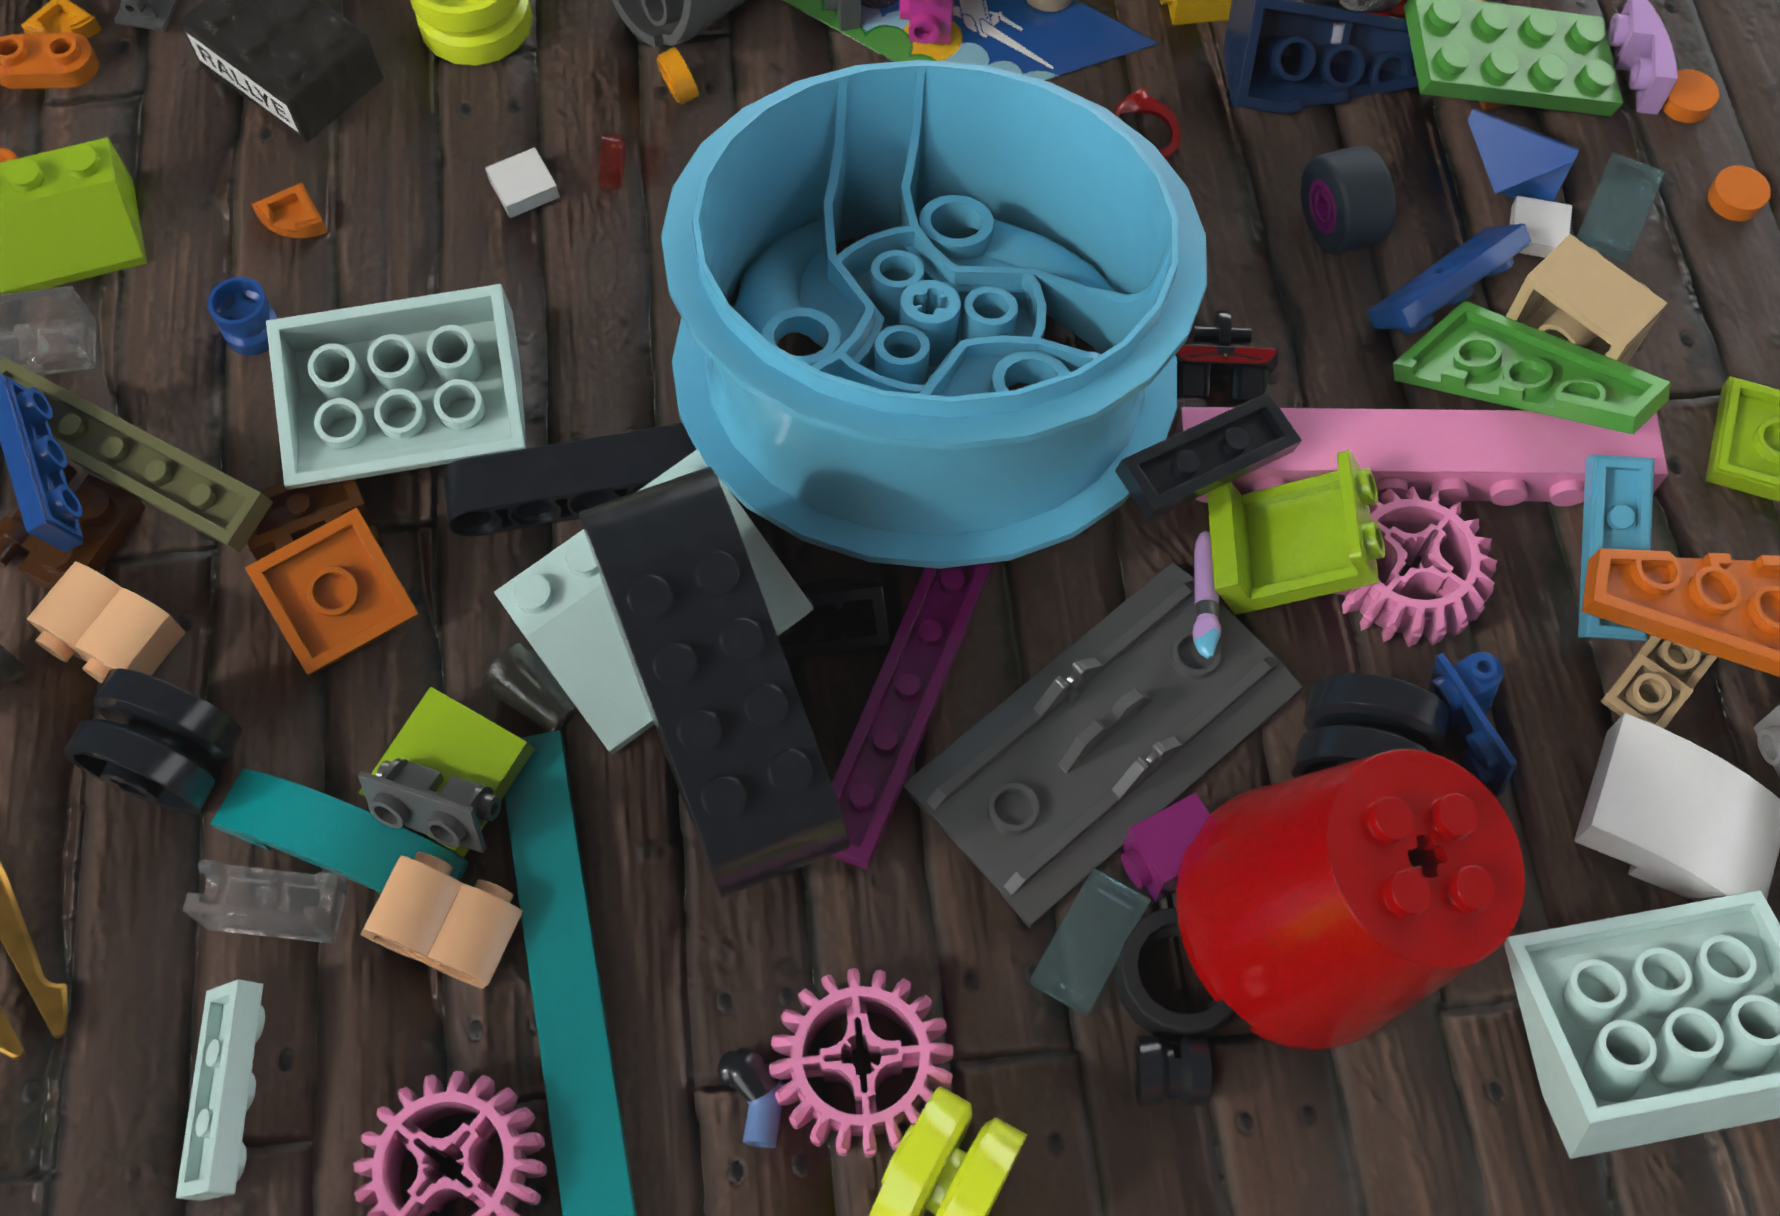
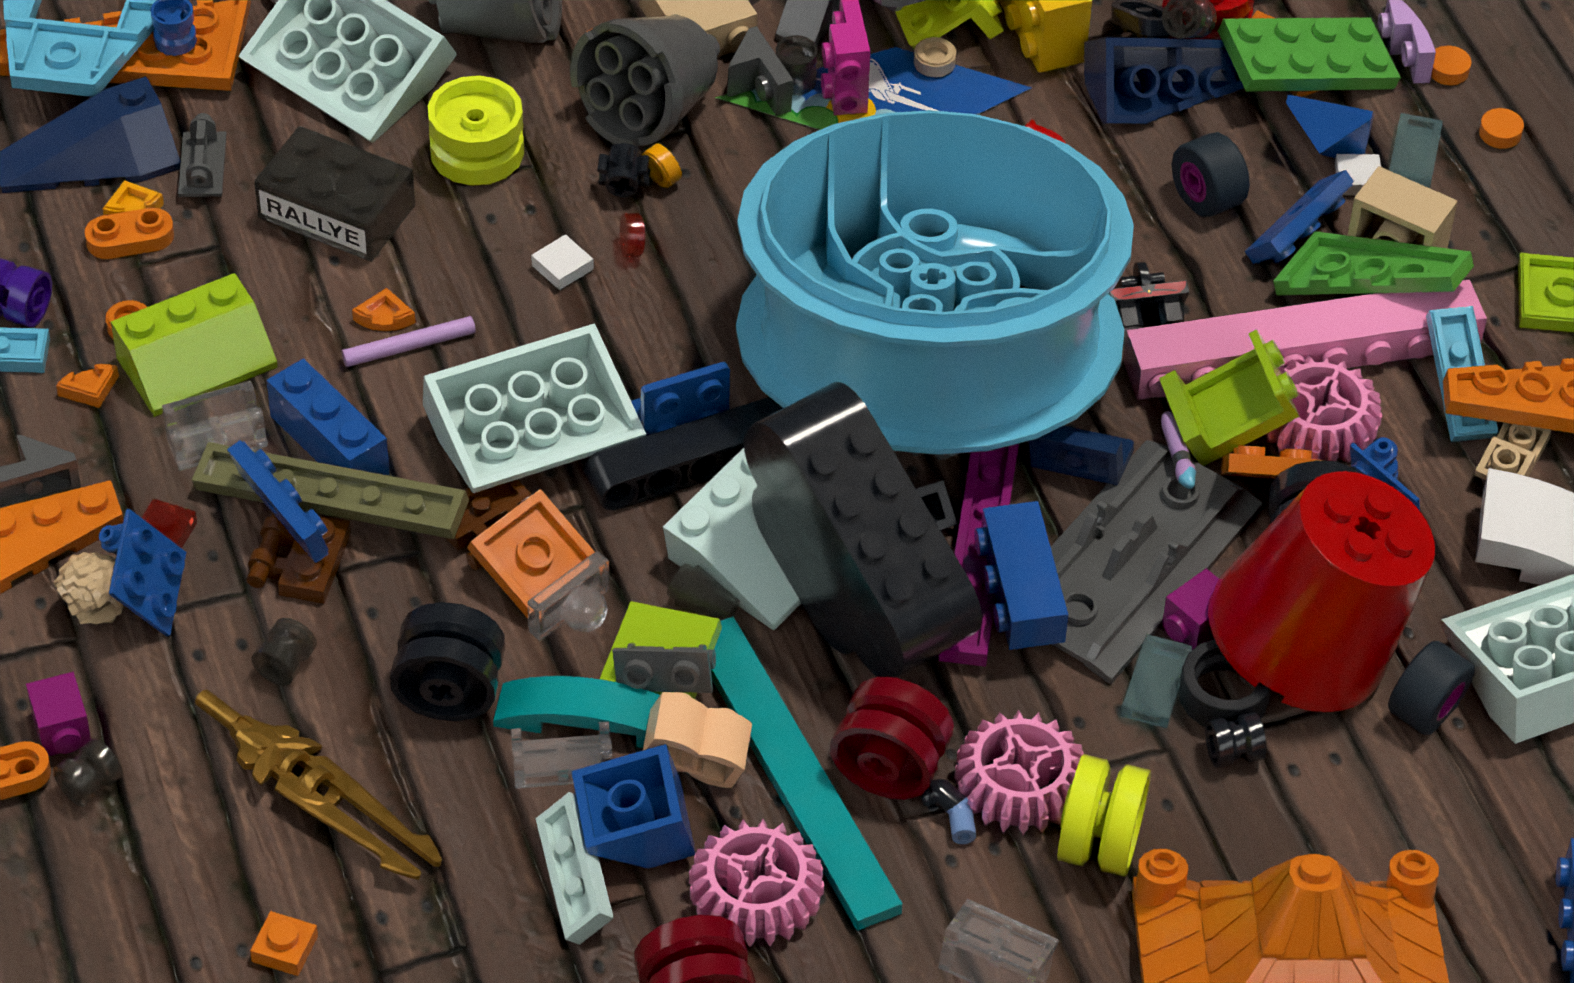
camera: 15 degrees left, 15 degrees down
light nougat brick [27,561,186,684] -> none
blue wheel [207,276,278,356] -> none
black plate [1115,392,1302,521] -> none
none -> blue brick [266,358,390,475]
none -> lavender bar [342,316,476,367]
none -> clear tile [527,551,609,641]
none -> blue slope [571,744,696,869]
none -> black gear [597,143,651,197]
none -> blue bracket [631,362,730,436]
none -> dark red wheel [830,677,954,800]
none -> blue brick [974,501,1068,650]
none -> dark blue panel [1029,426,1134,485]
none -> orange plate [1221,445,1323,479]
none -> black wheel [1388,641,1475,735]

